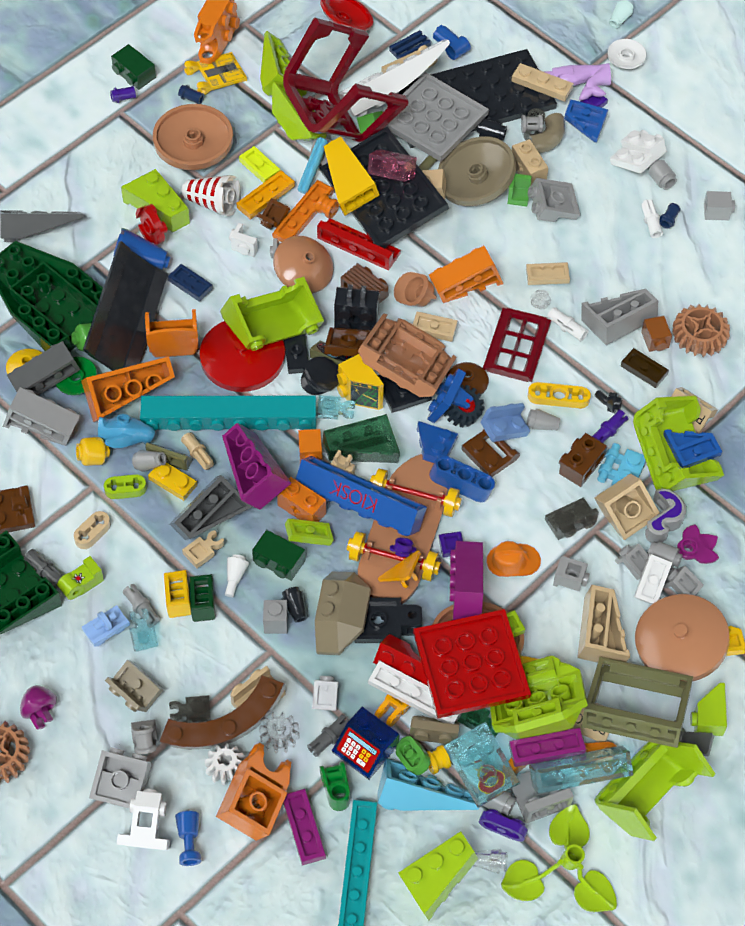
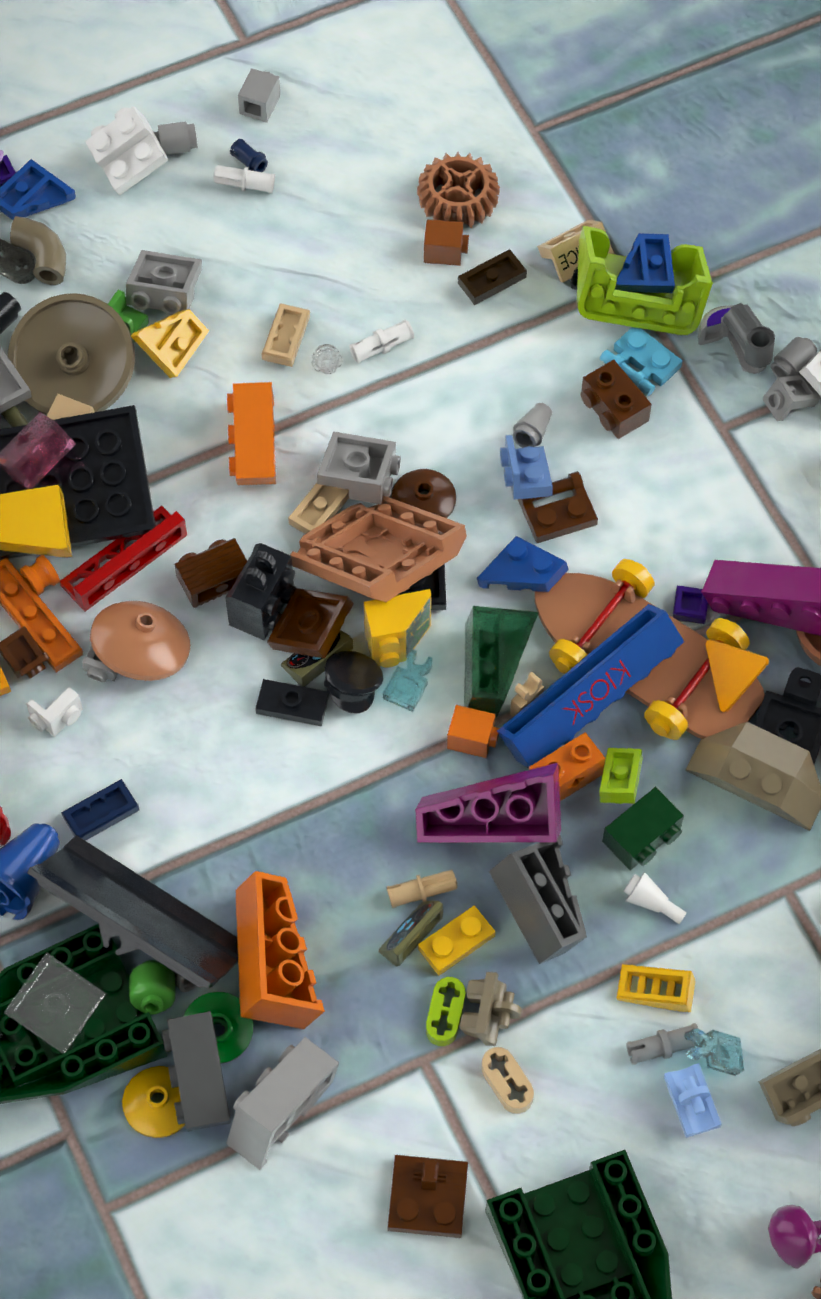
camera: 70 degrees left, 5 degrees up
dark grey pin [24,549,63,589] -> none
lime leg [57,556,104,600] -> none
yellow head [76,437,110,466] -> none
dark azure animal [98,414,155,448] -> none
light grey cone [132,450,166,472] -> none
teal brick [140,395,316,431] -> none
orange piece [145,309,199,358] -> none
tan plate [182,530,224,569] -> none
dark green slope [189,574,215,622] -> none
red dish [200,321,285,392] -> none
lime windscreen [220,277,324,351] -> none
light grey brick [263,600,288,634] -> none
black cone [281,586,308,623] -> none
dark purple plate [389,537,416,557] -> none
nougat piece [394,272,437,307] -> none
plate [427,369,484,428] -> none
blue beam [429,455,495,502] -> none
dark red piece [483,308,551,382] -> none
orange piece [486,541,541,577] -> none
tan brick [512,139,548,185] -> none
light grey bush [521,115,543,133] -> none
yellow beam [527,382,591,409] -> none
clear smoke bracket [545,497,599,540] -> none
light grey brick [553,556,590,592] -> none
light grey wedge [581,288,658,345] -> none
dark purple pin [592,410,628,443] -> none
tan slope [594,473,659,540] -> none
black plate [595,390,622,414] -> none
magenta plate [677,525,719,564] -> none
none -> clear plate [4,952,106,1053]
none -> yellow wing [130,309,209,378]
none -> light grey plate [317,431,401,504]
none -> dark tan hips [460,972,522,1046]
none -> dark grey piece [723,303,775,368]

